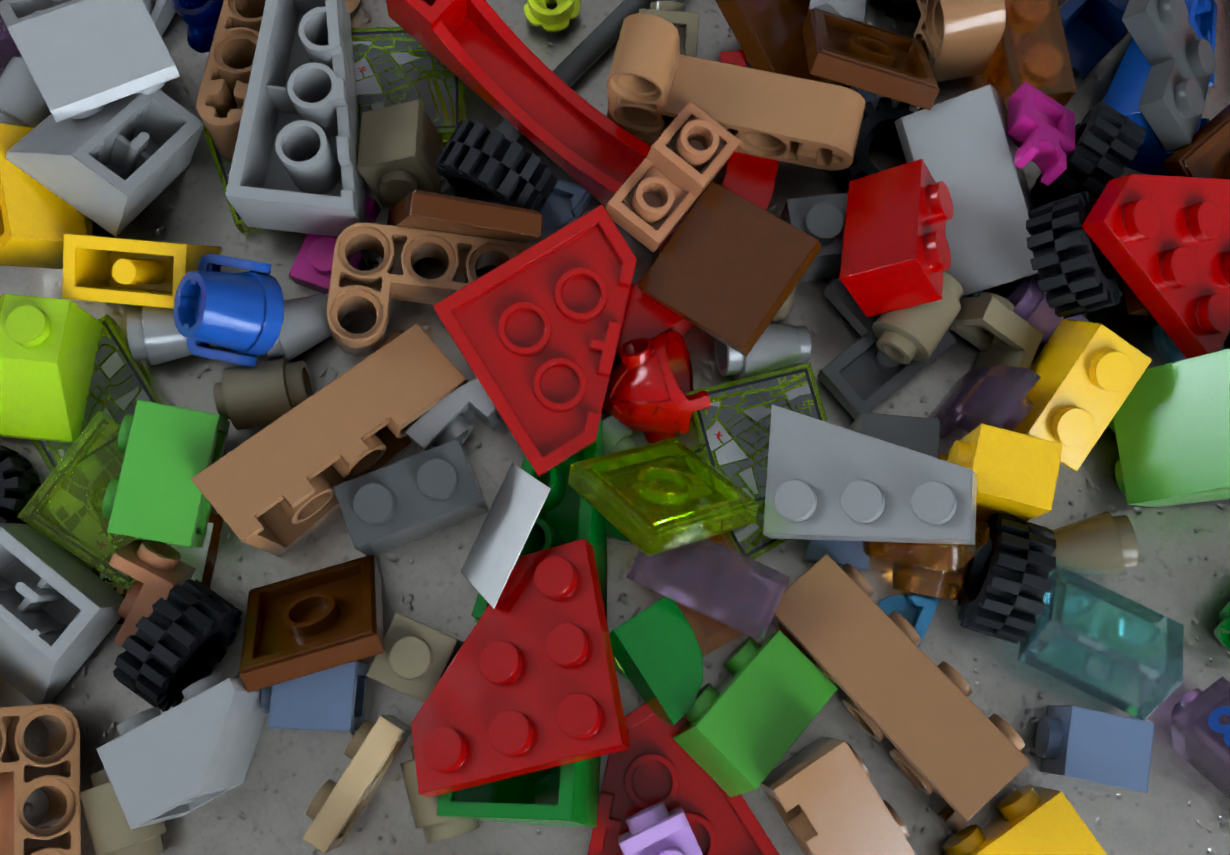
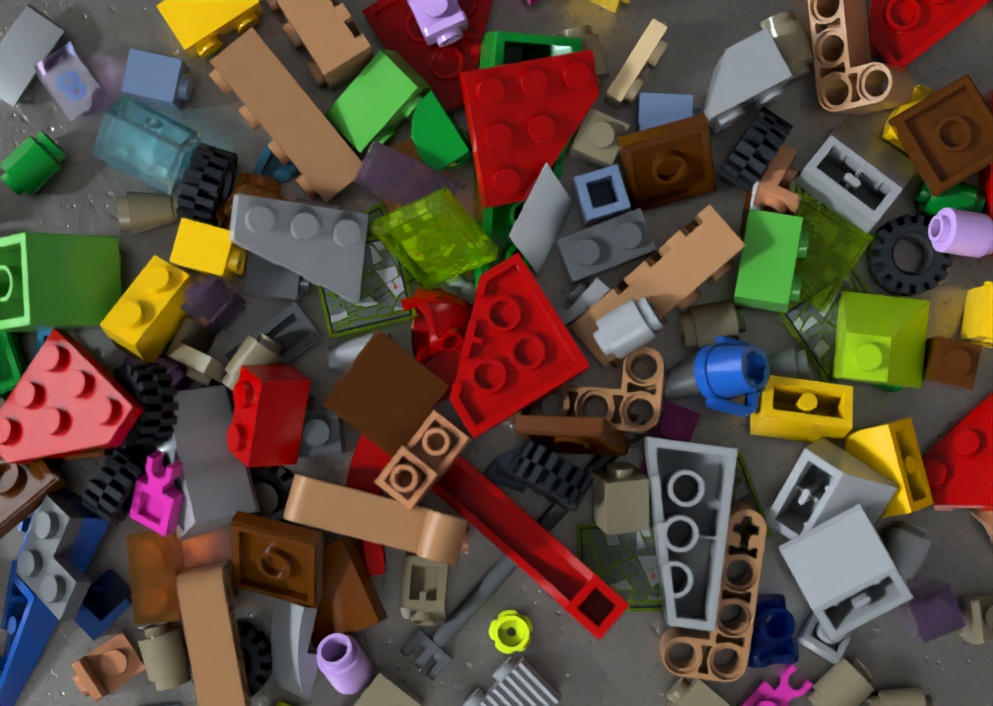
camera: 175 degrees right, 10 degrees up
none -> sand blue brick [572,164,631,226]
none -> light grey brick [593,296,664,359]

